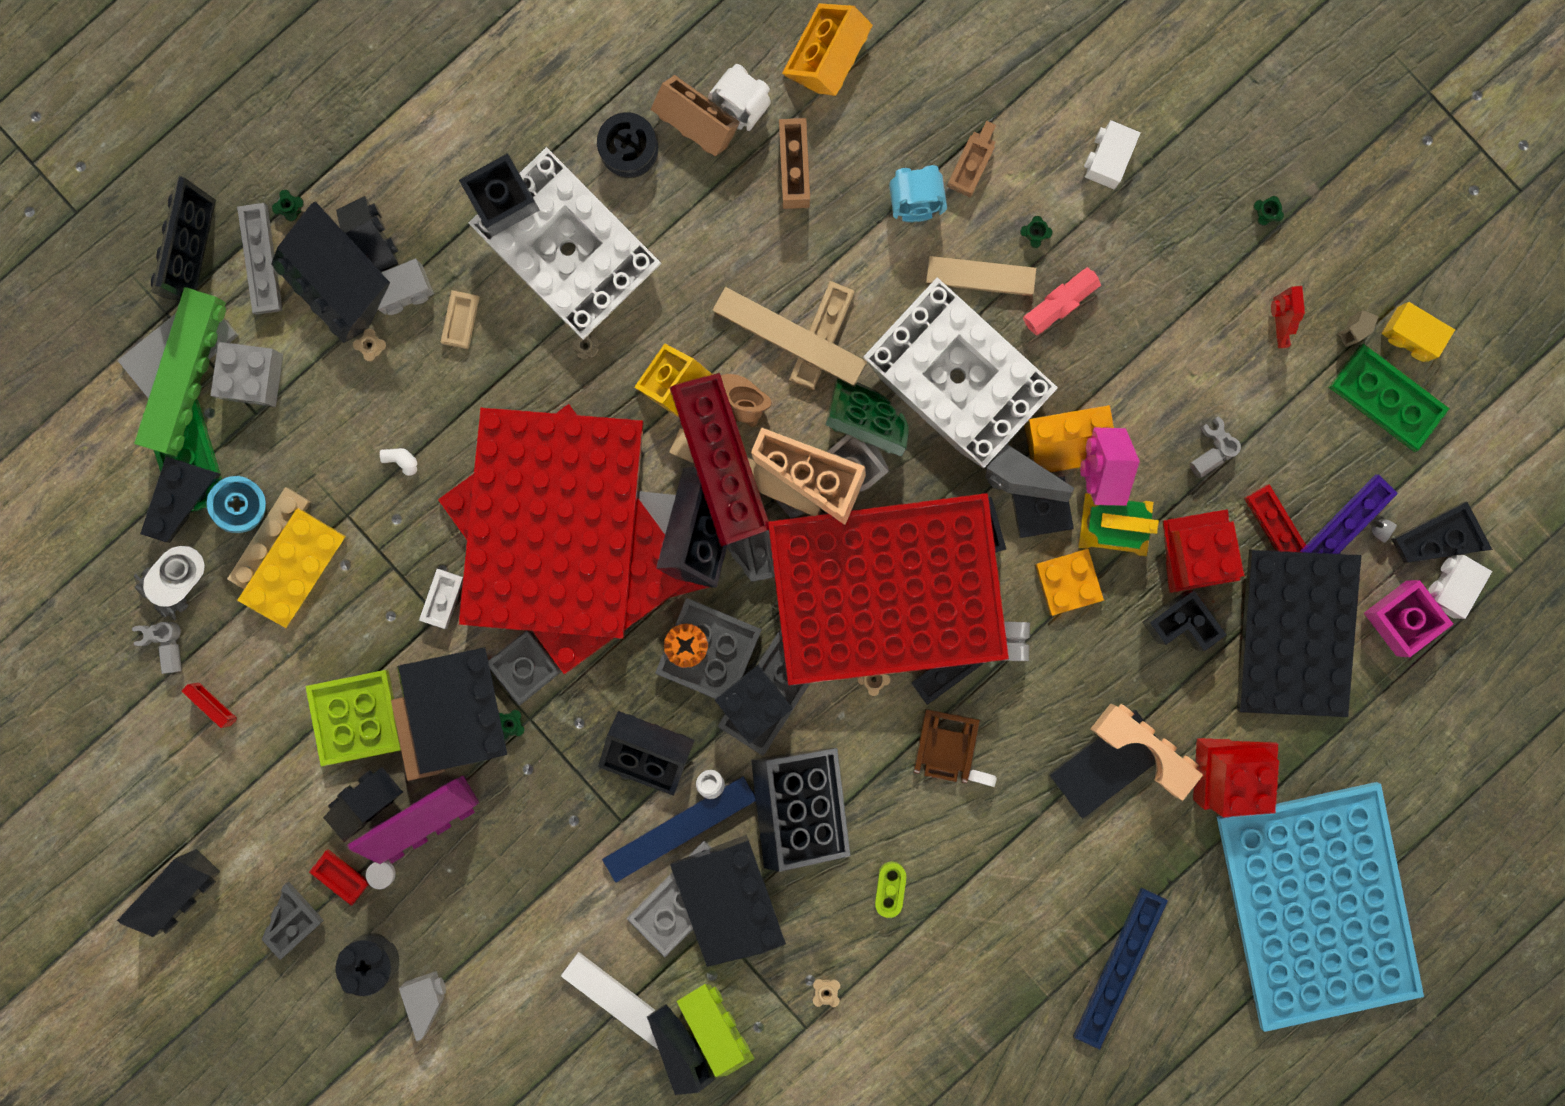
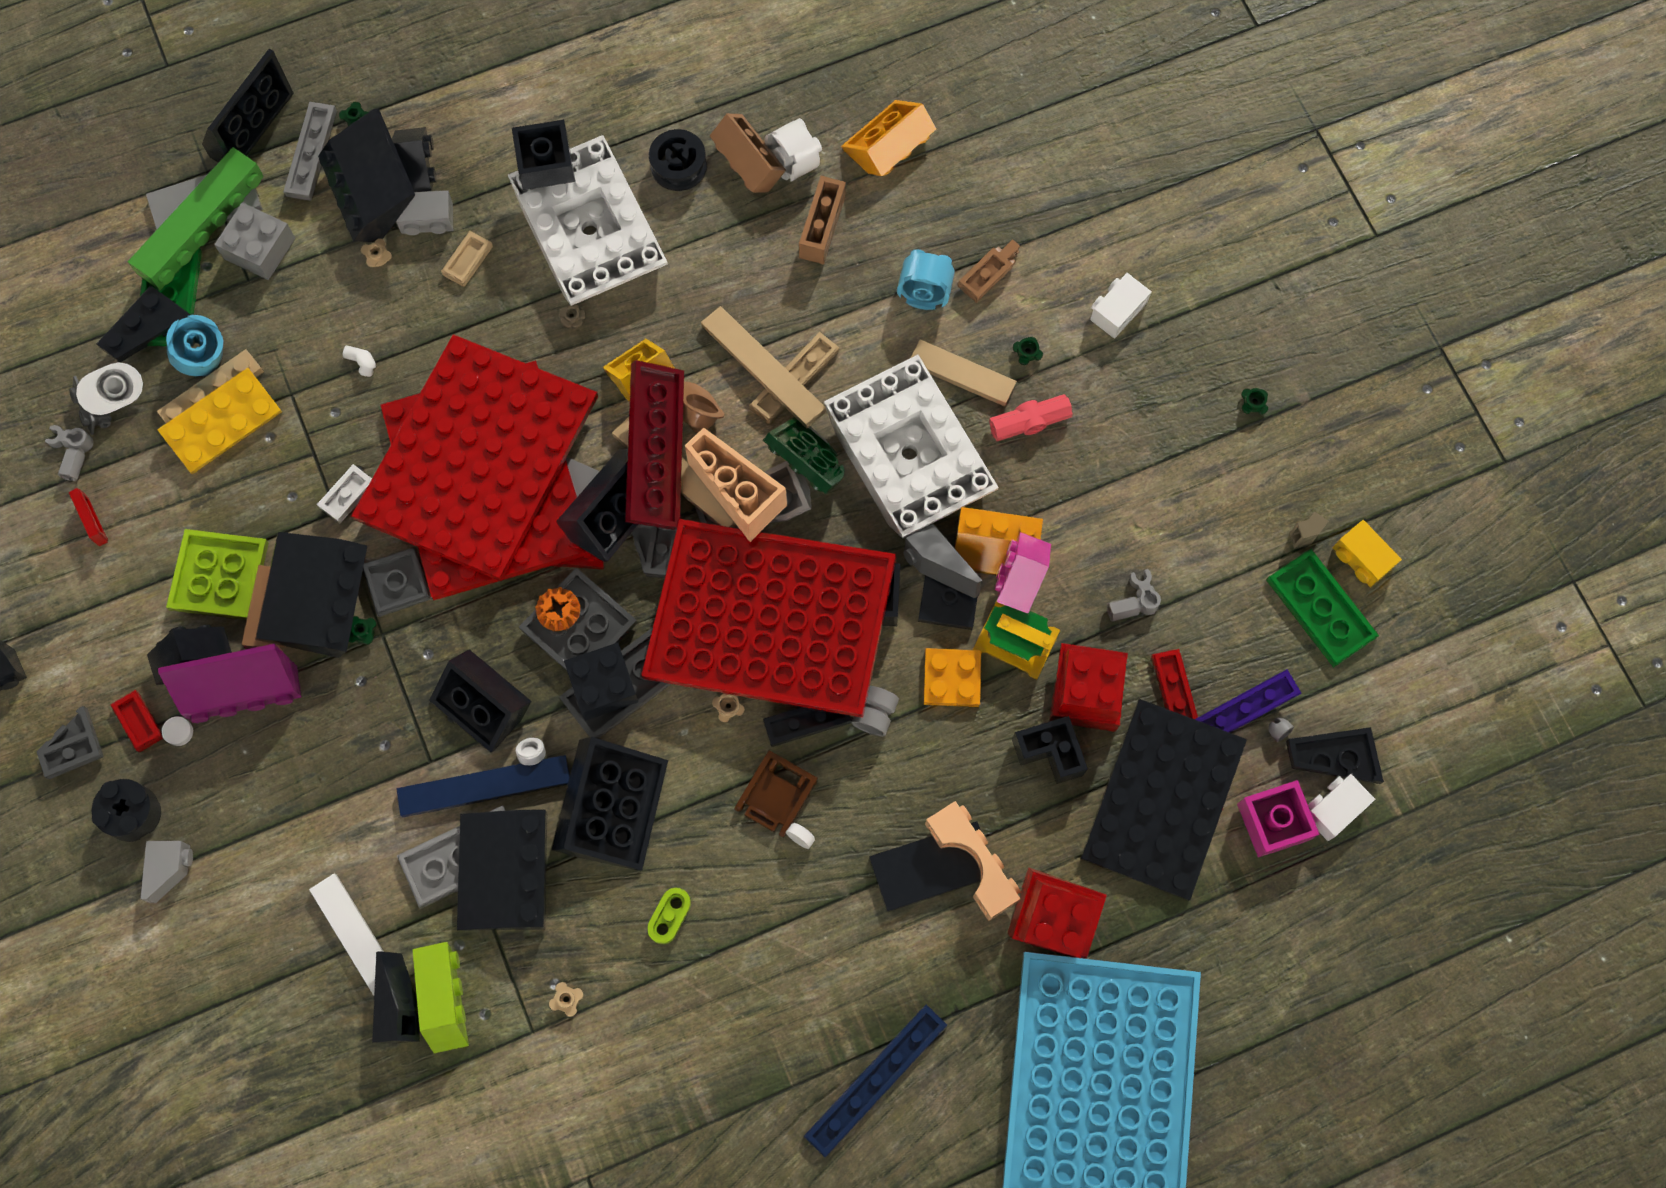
camera: 20 degrees right, 15 degrees down
red wing [1271,286,1305,349] -> none

